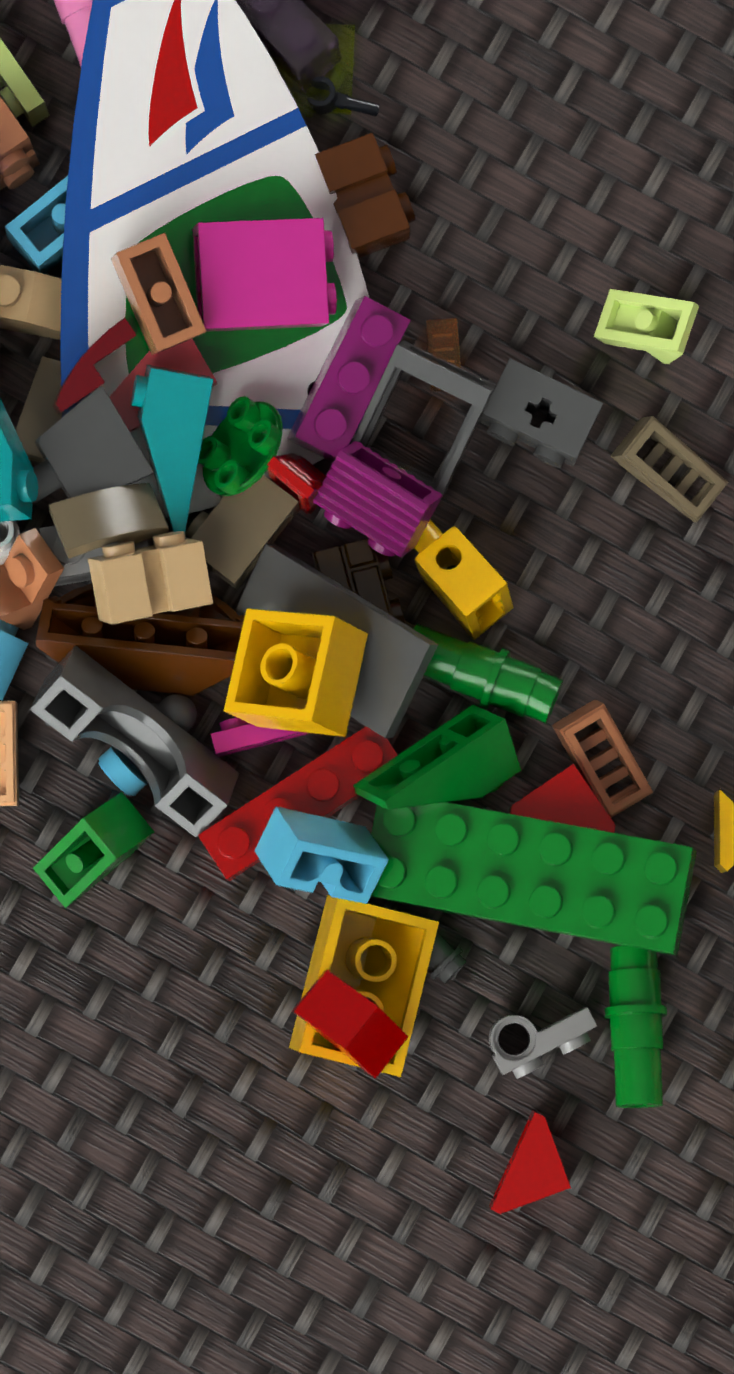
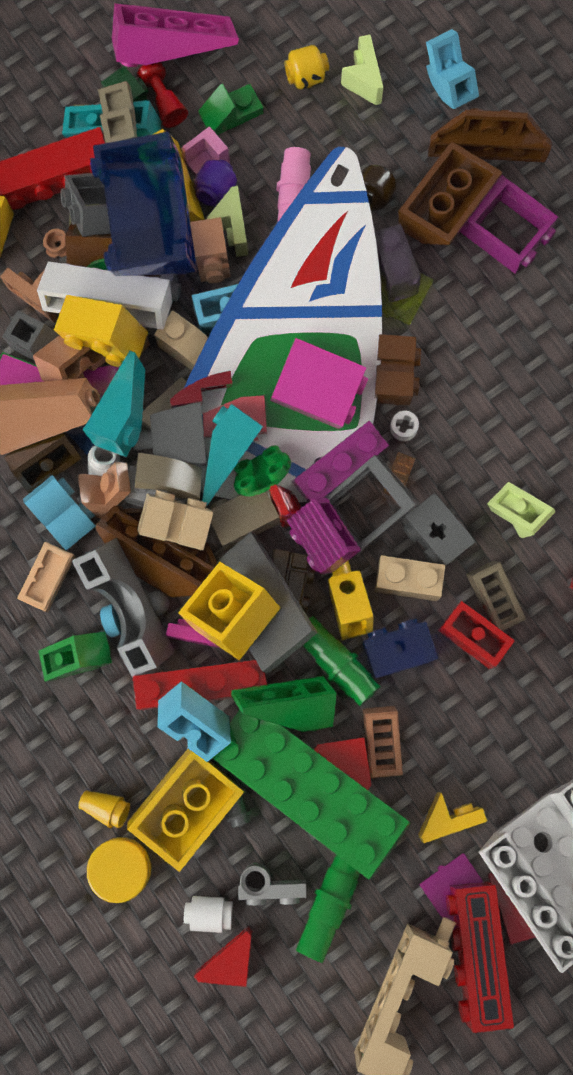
camera: 30 degrees right, 5 degrees down
nougat brick [111,233,207,355] -> none
red slope [293,969,408,1079] -> none
black hand [307,76,380,117] -> none
none -> yellow cone [79,790,130,829]
none -> yellow head [87,837,152,903]
none -> white brick [184,896,233,933]
none -> clear blue brick [362,619,438,680]
none -> tan brick [374,555,445,601]
none -> white bush [390,411,419,442]
none -> red brick [438,601,515,669]

